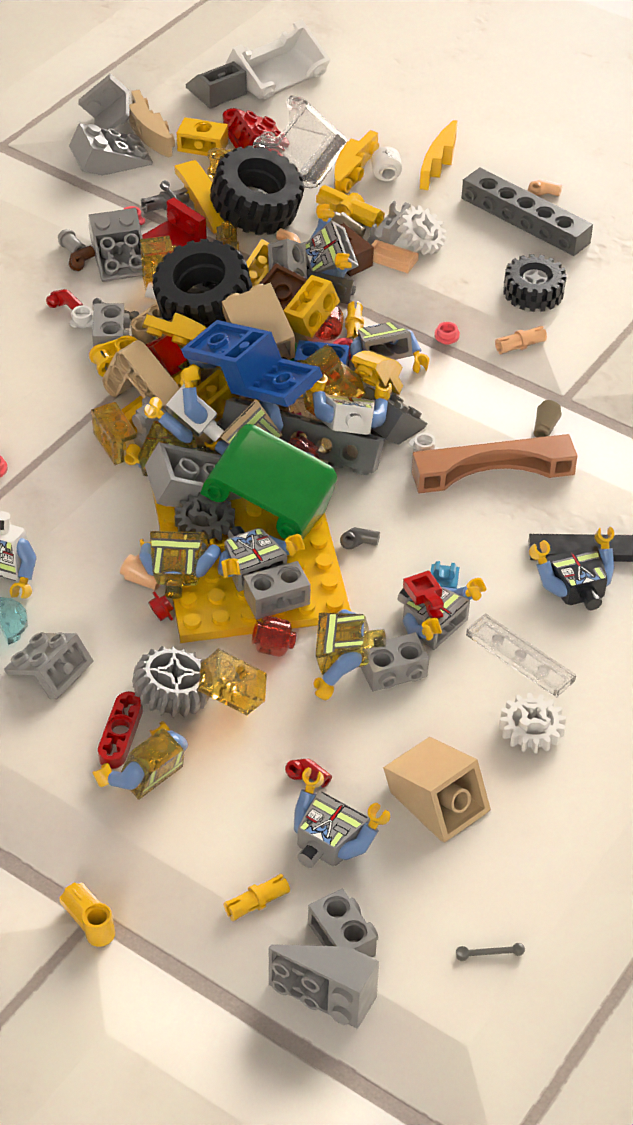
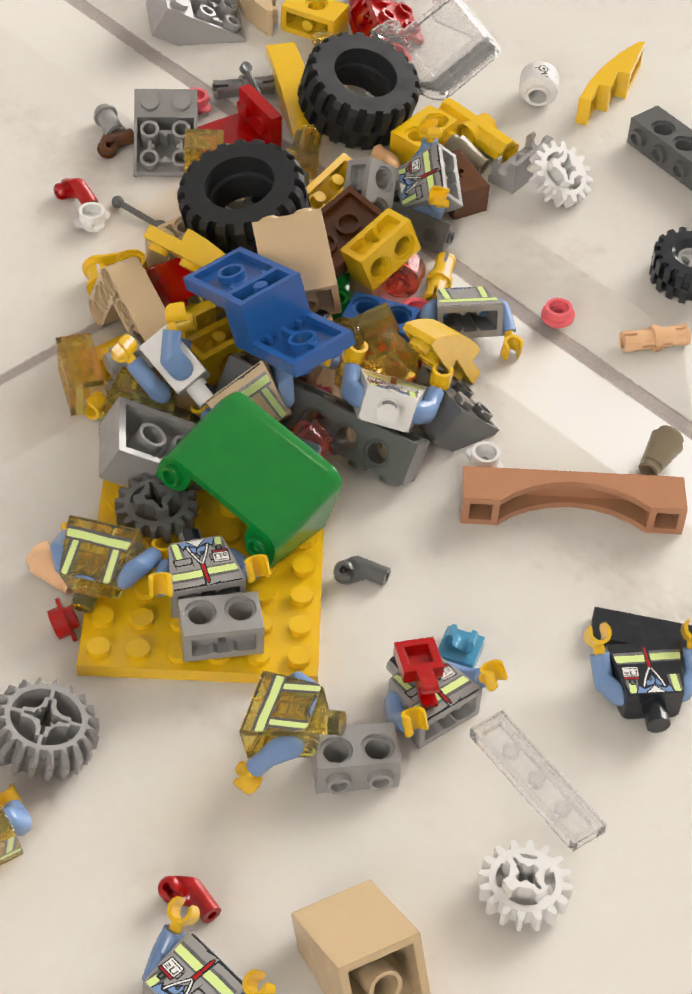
camera: 10 degrees right, 0 degrees up
light grey brick [92,303,130,355] -> none
clear yellow brick [198,648,267,715] -> none
clear red head [252,616,296,657] -> none
yellow slope [334,130,379,194] -> none
light nougat tile [371,240,419,273] -> none
none -> yellow brick [389,105,458,165]

